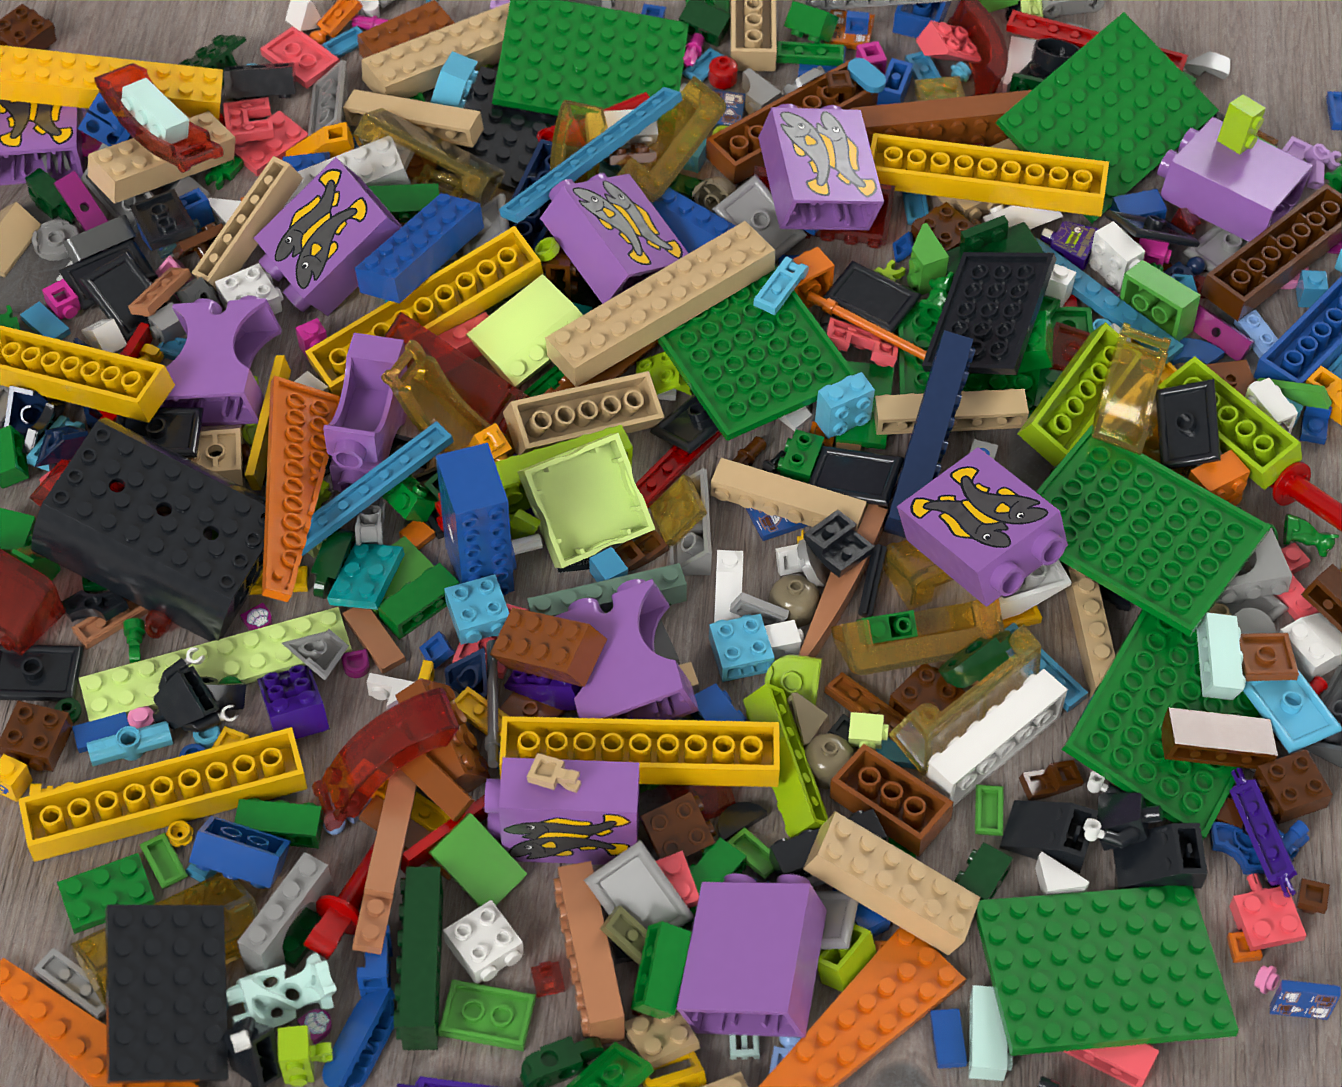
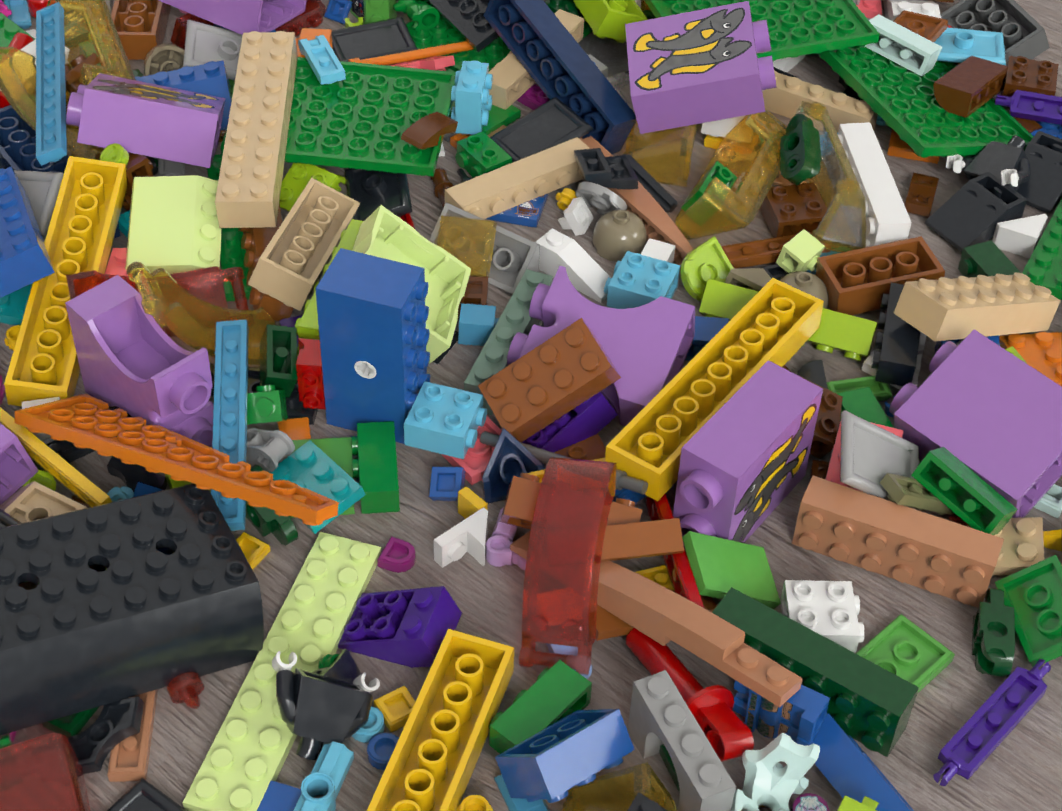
camera: 55 degrees left, 10 degrees down
green piece [123,618,145,664] -> none
bright pink plate [127,706,154,729] -> none
tile [240,602,272,631] -> none
light grey slope [282,629,349,680] -> none
nougat tile [342,607,406,674] -> none
light orange brick [467,423,512,462] -> none
tan plate [527,753,581,793] -> none
clear red tile [531,961,565,998] -> none
light grey tile [730,592,789,626] -> none
bright green tile [975,784,1004,836] -> none
none -> reddish brown slope [401,112,458,150]

